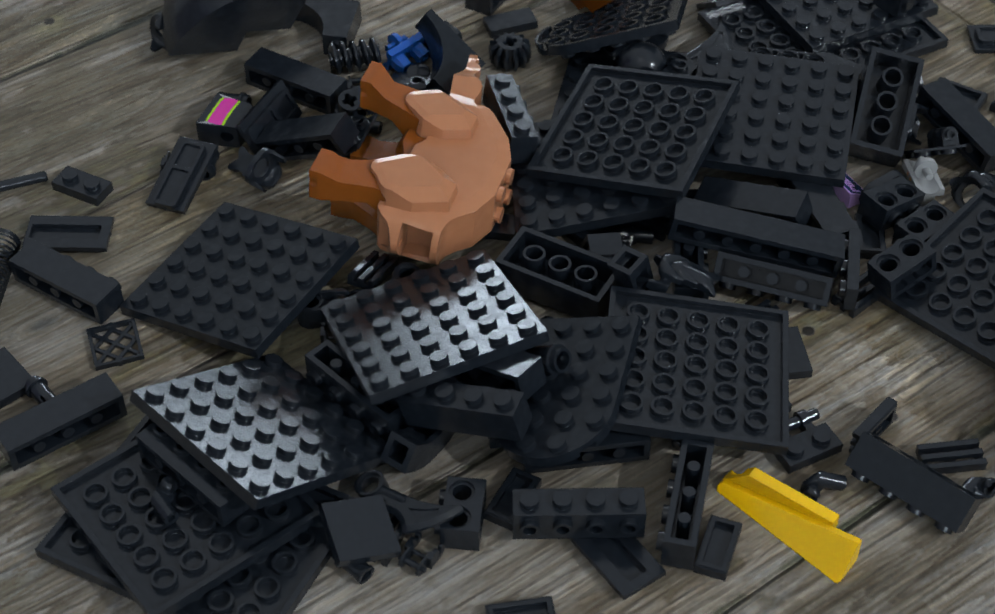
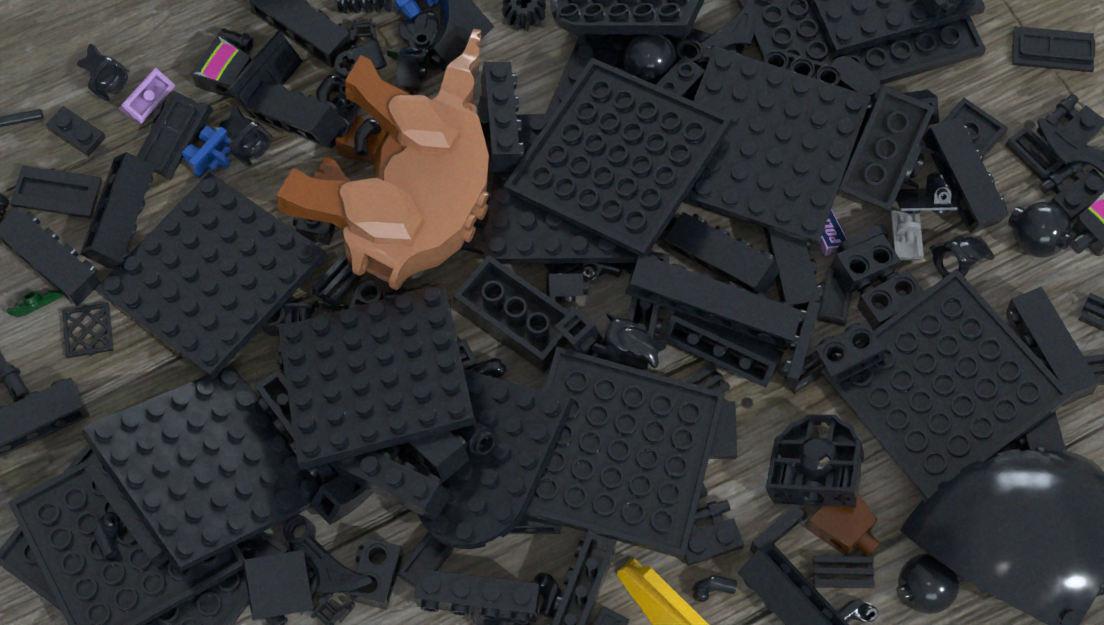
camera: 10 degrees right, 20 degrees up
none -> dark green piece [7,290,62,317]
none -> black hair [77,44,129,101]
none -> black brick [80,152,155,268]
none -> lavender slope [118,68,176,124]
none -> blue hips [182,126,231,178]
none -> black brick [293,217,336,245]
none -> black arm [354,118,382,157]
none -> black arm [534,572,561,618]
none -> black connector [766,414,864,508]
none -> reddish brown torso [806,495,881,556]

